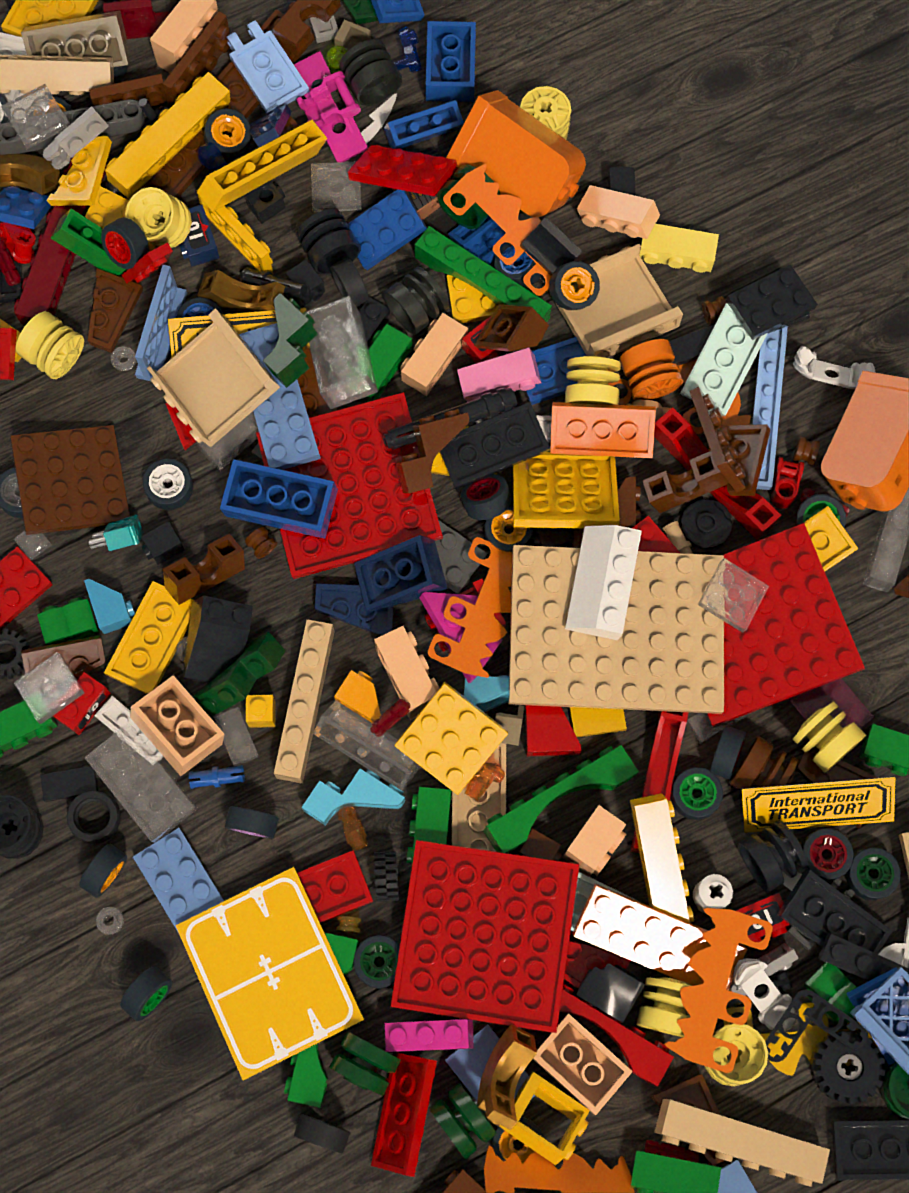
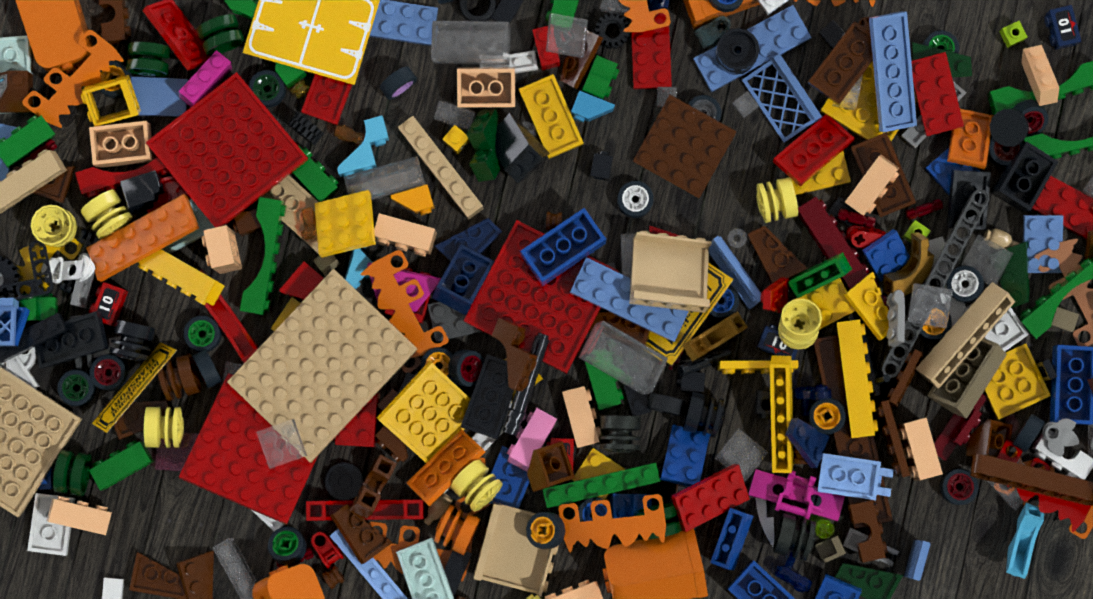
camera: 135 degrees right, 10 degrees up
teal piece [89,515,143,551] -> none
black wheel [101,217,149,269] -> none
reddish brown arch [163,534,245,605] -> none
blue pin [189,765,245,789] -> none
arch [263,293,318,388] -> none
dark red axle [370,699,411,737] -> none
pearl gold arch [478,1024,537,1130] -> none
black panel [520,217,582,276] -> none
white slope [565,525,642,640] -> none
tan pin [663,521,693,554] -> none
orange piece [665,908,772,1073] -> none
reddish brown plate [689,386,746,493] -> none
white piece [693,874,733,913] -> none
yellow tile [804,506,858,571] -> none

